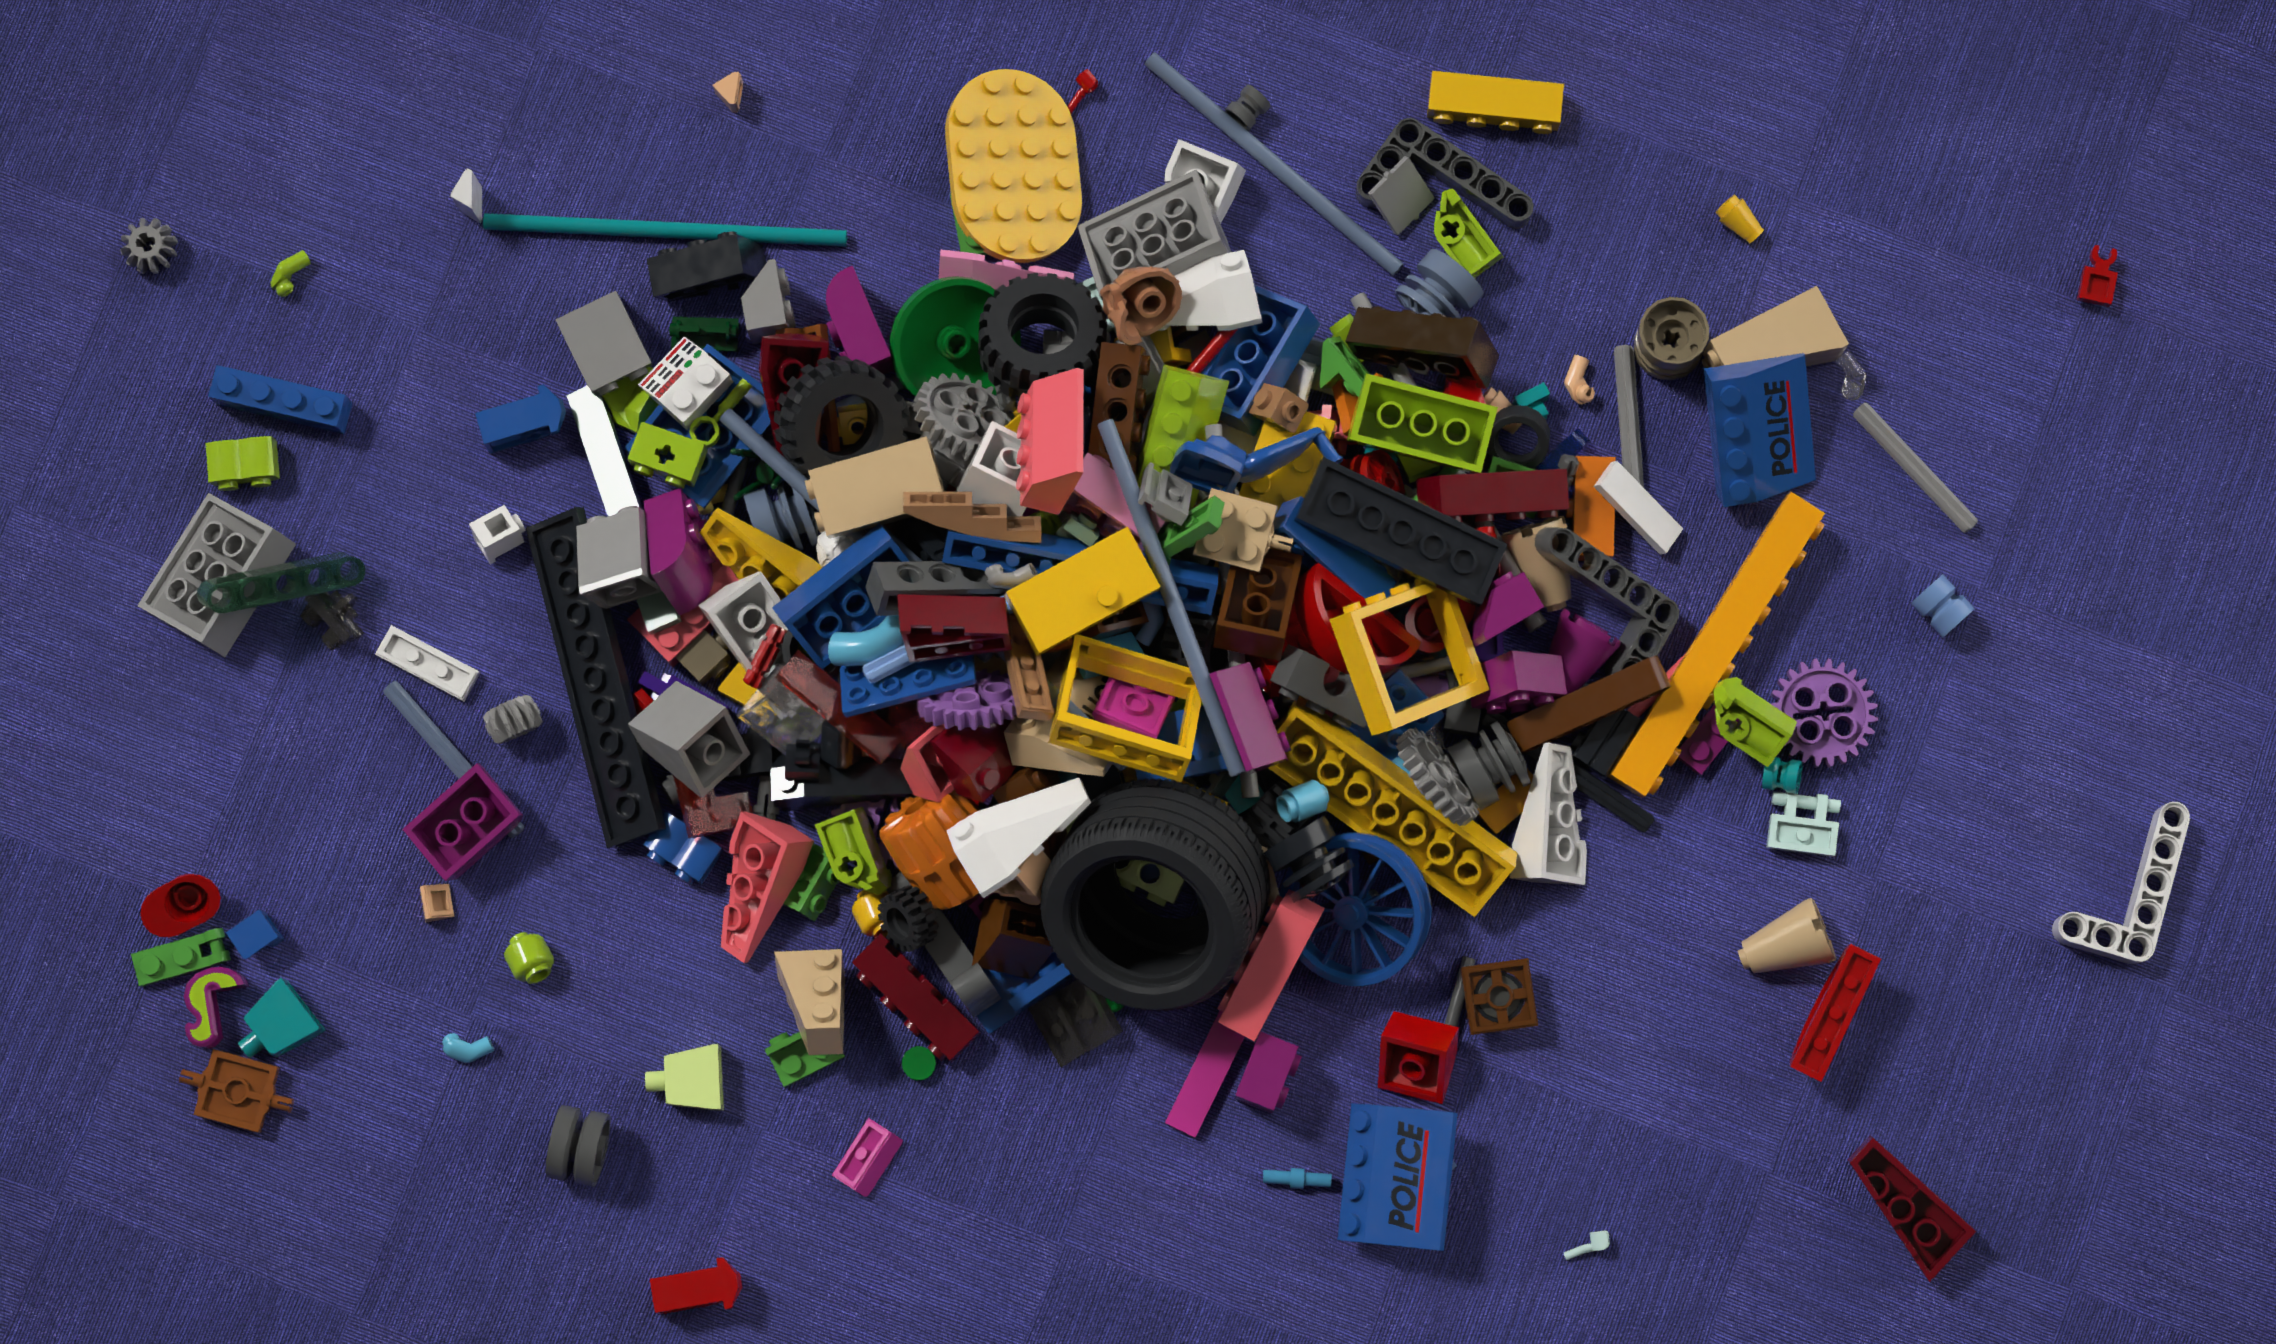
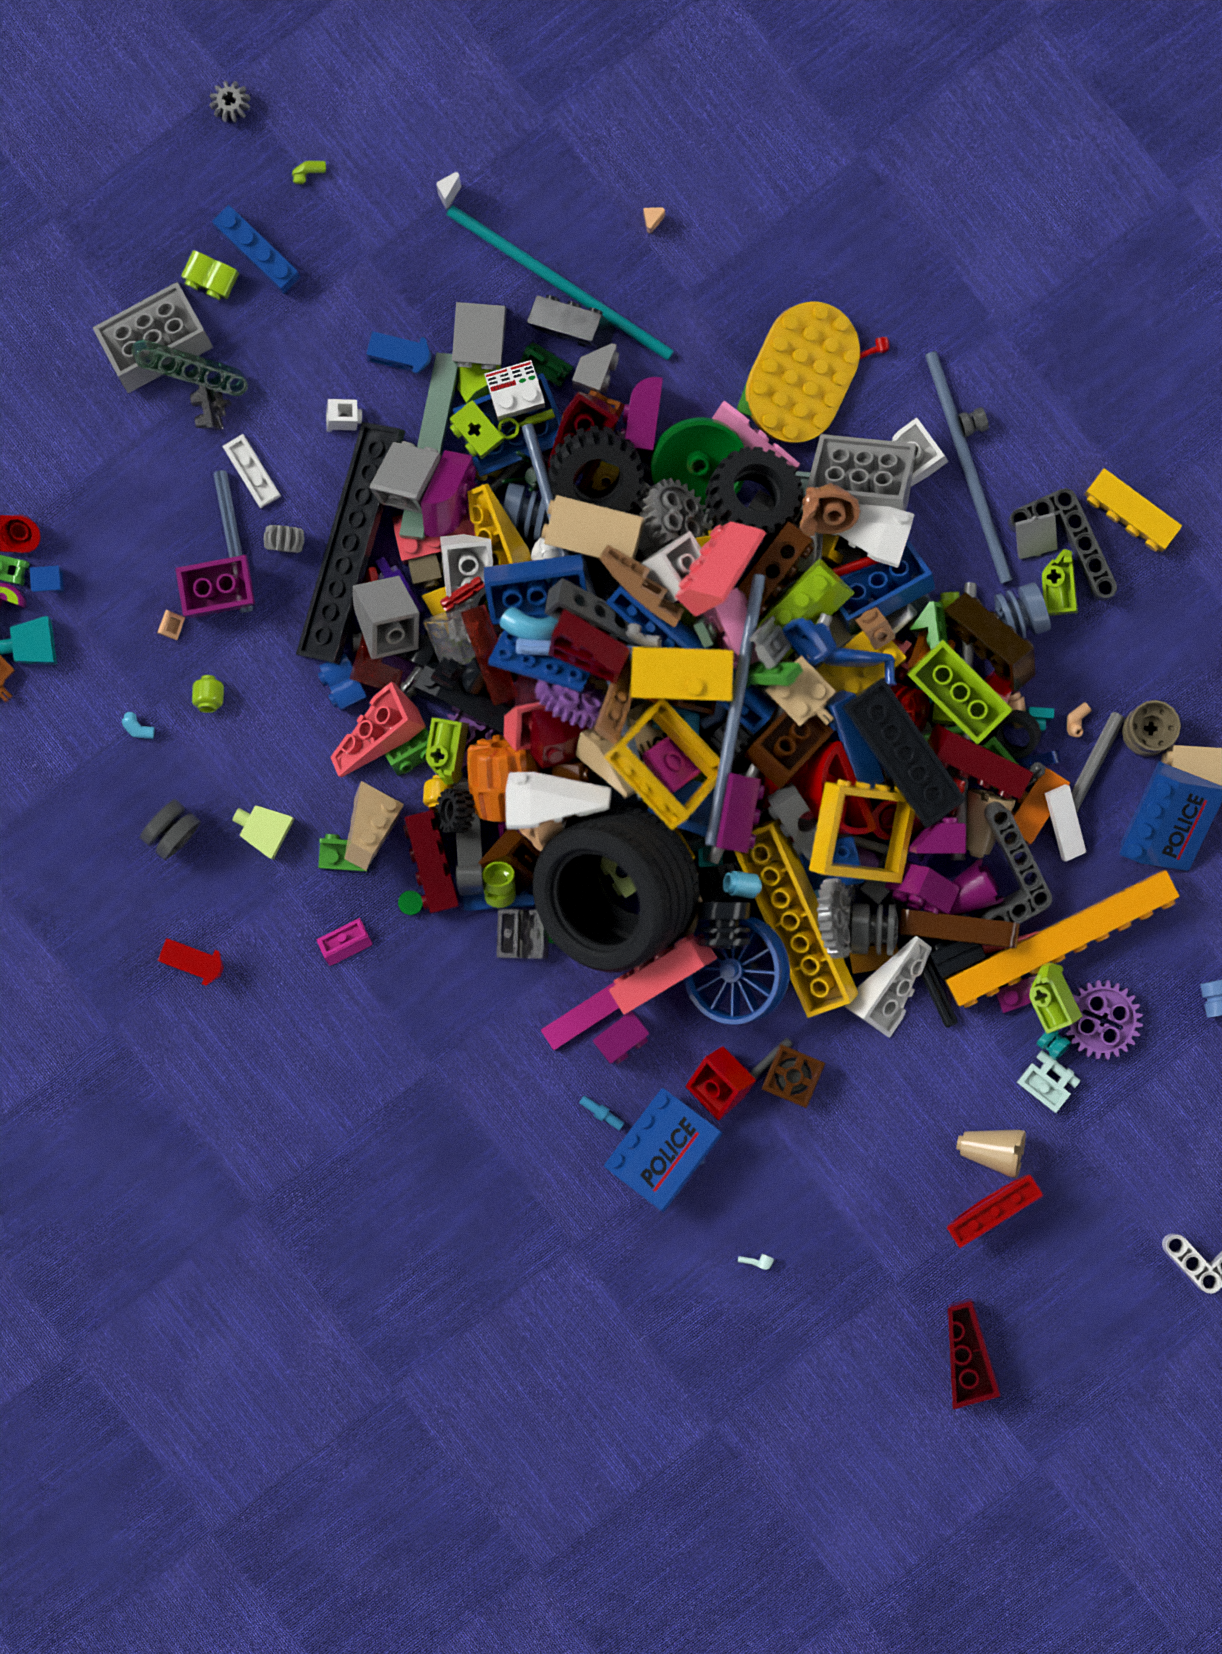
camera: 25 degrees right, 5 degrees up
none -> lime wheel [482,862,516,908]

